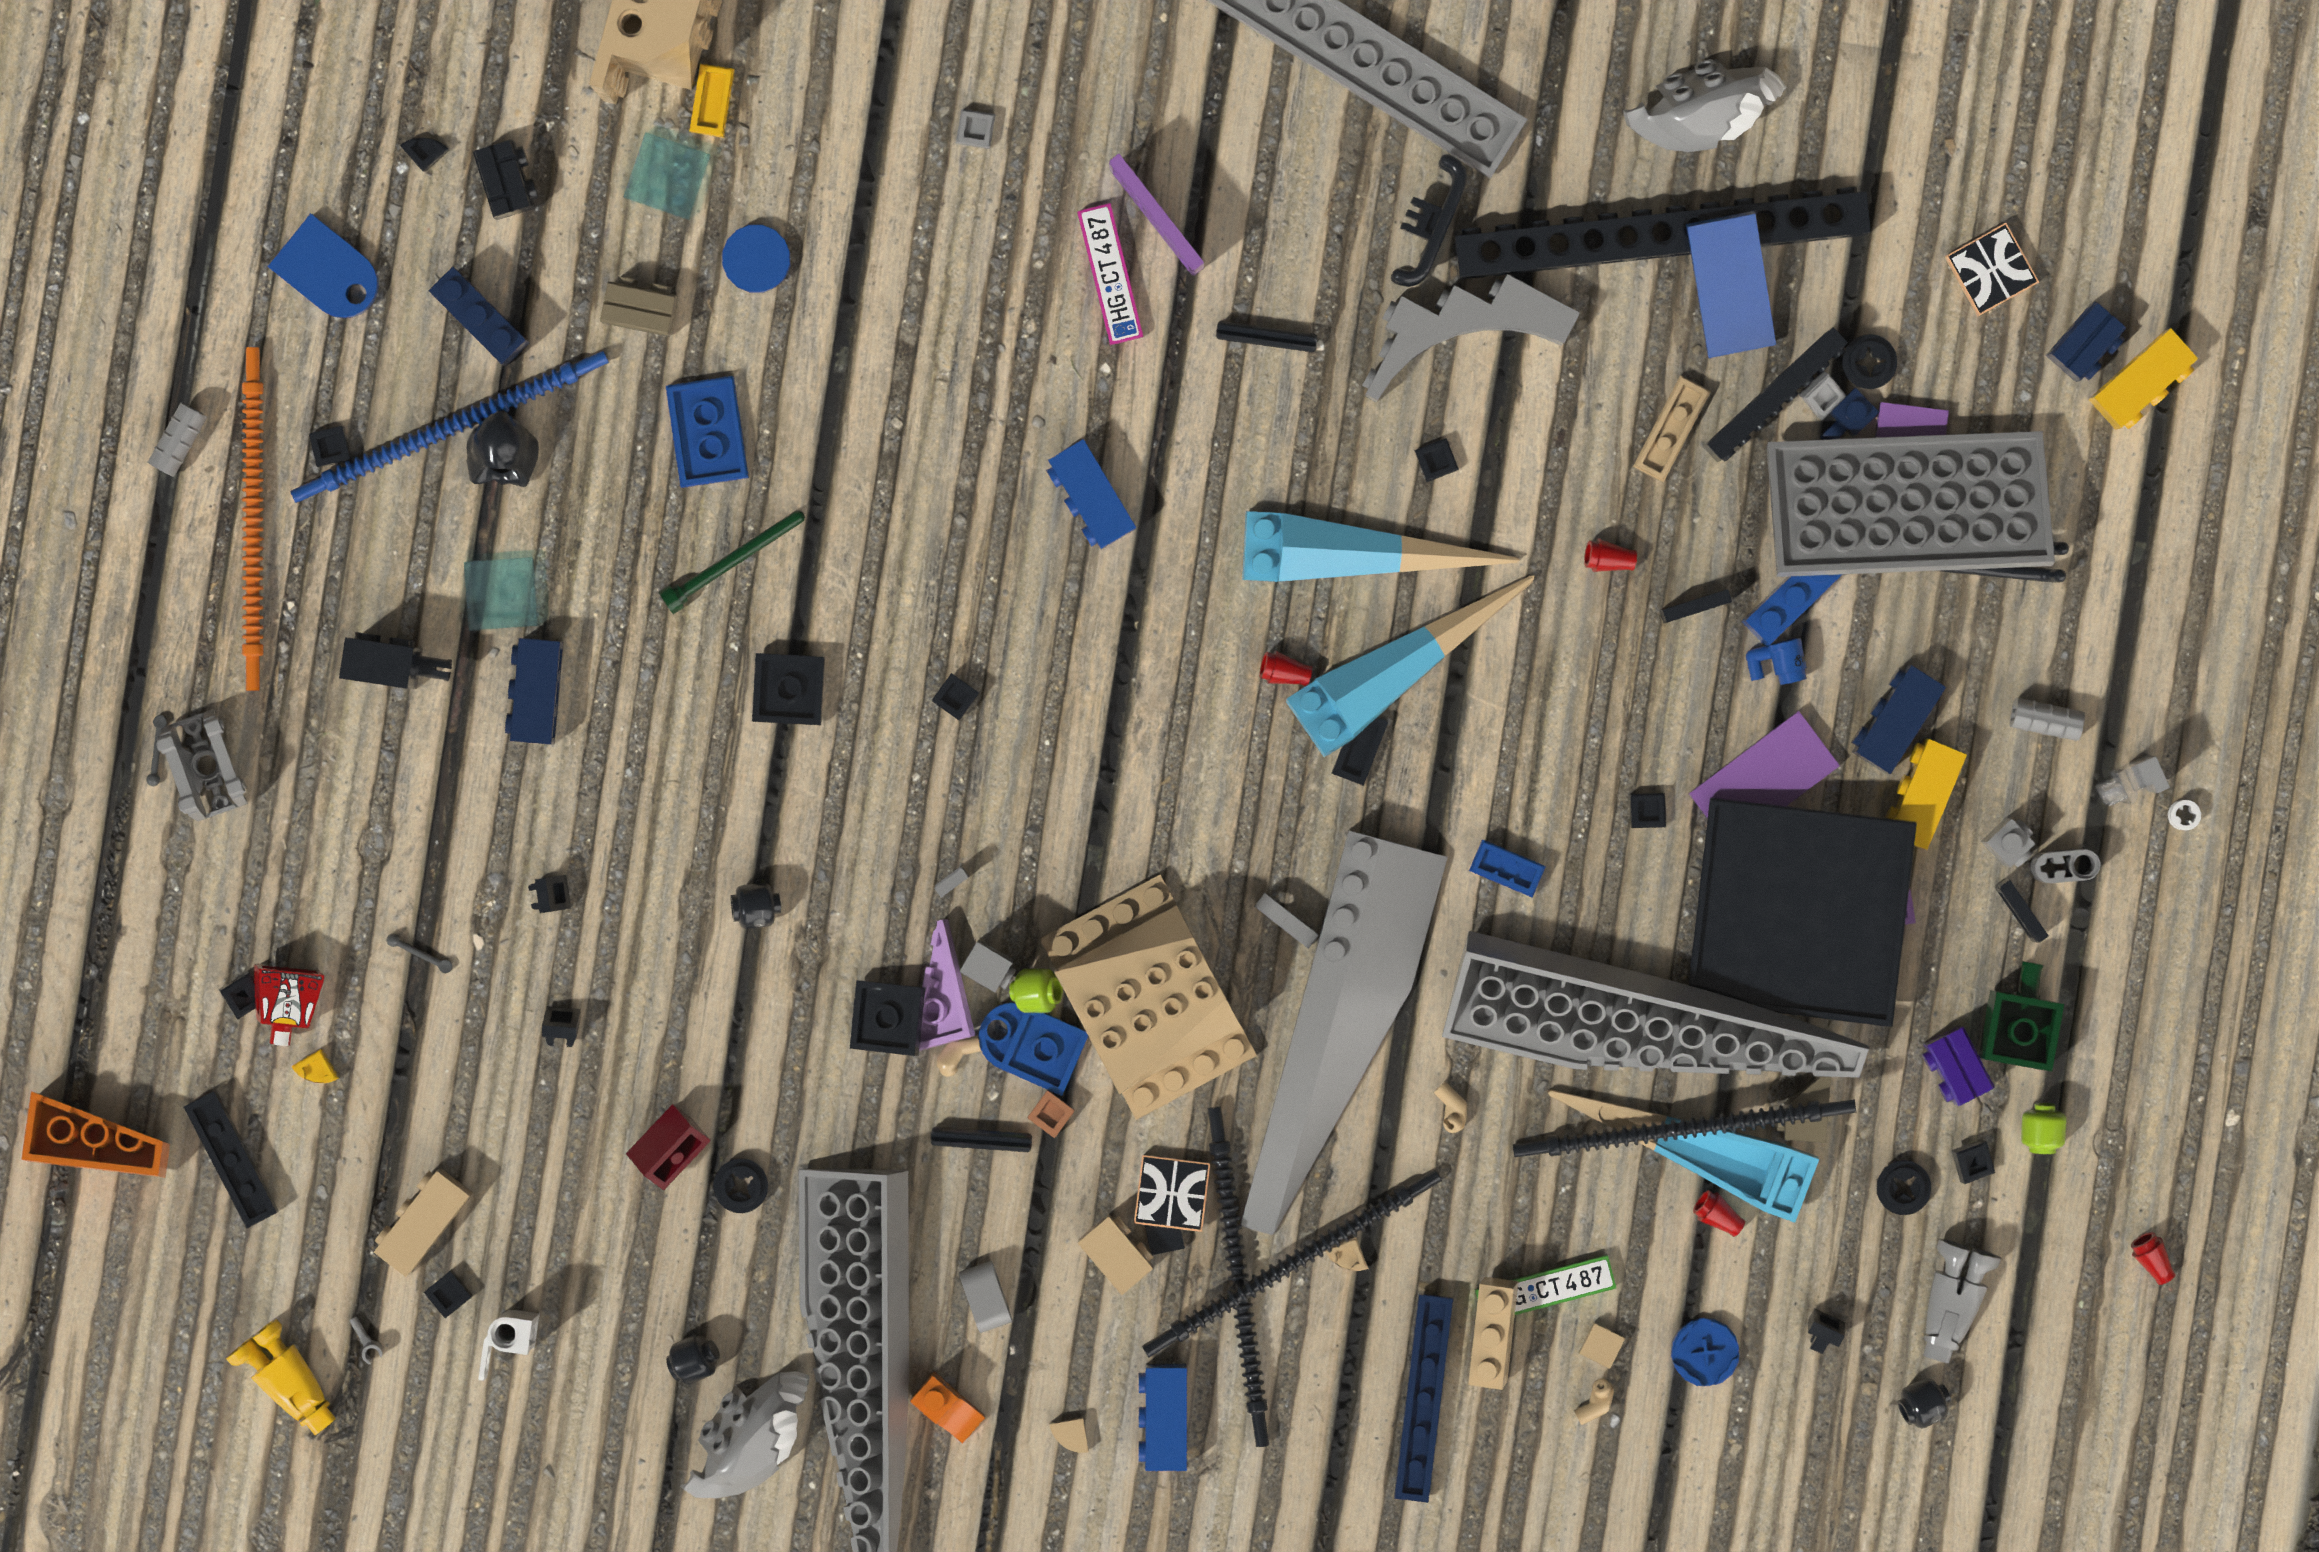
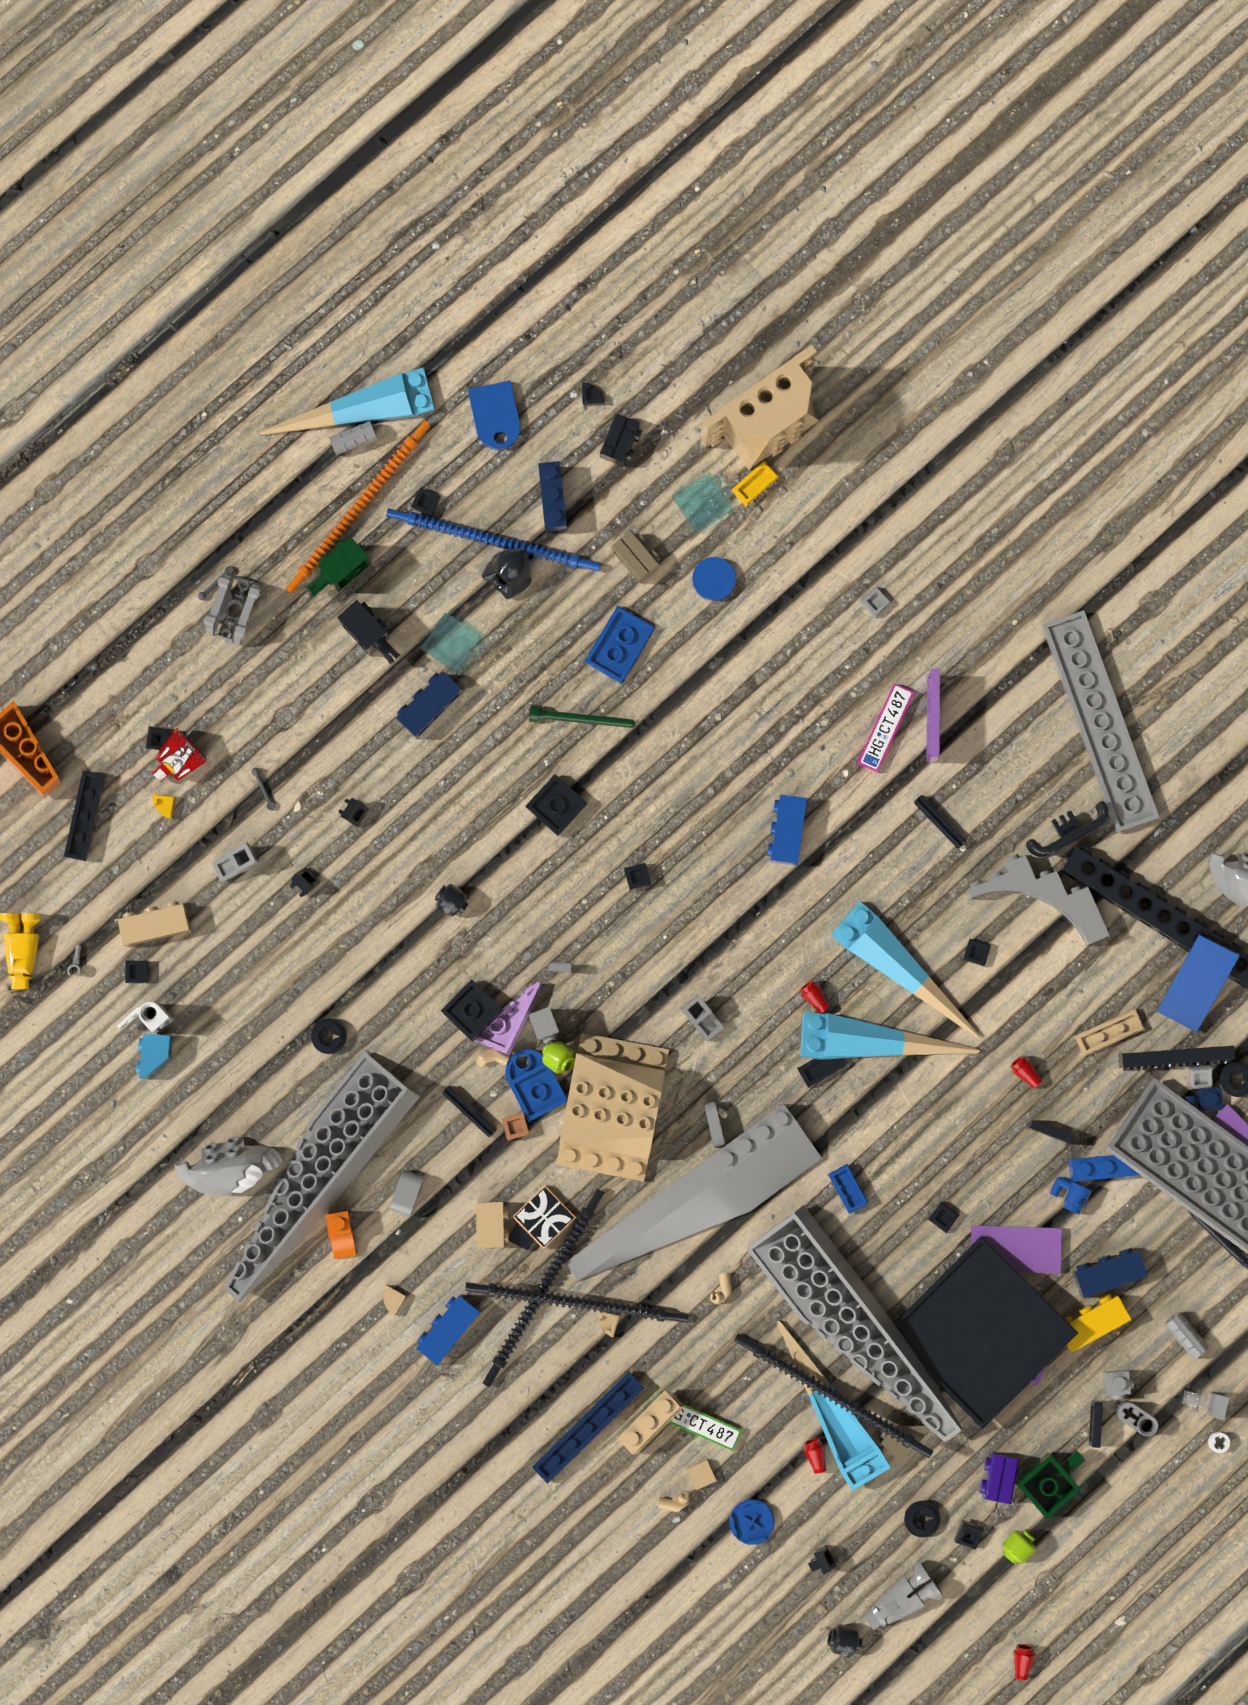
camera: 40 degrees right, 5 degrees down
dark red brick [626,1104,711,1190] -> none
black head [666,1334,720,1385] -> none
none -> dark azure slope [136,1034,173,1079]
none -> light grey brick [212,842,259,883]
none -> medium azure plate [259,368,436,436]
none -> dark green brick [305,537,372,597]
none -> light grey brick [680,994,724,1042]

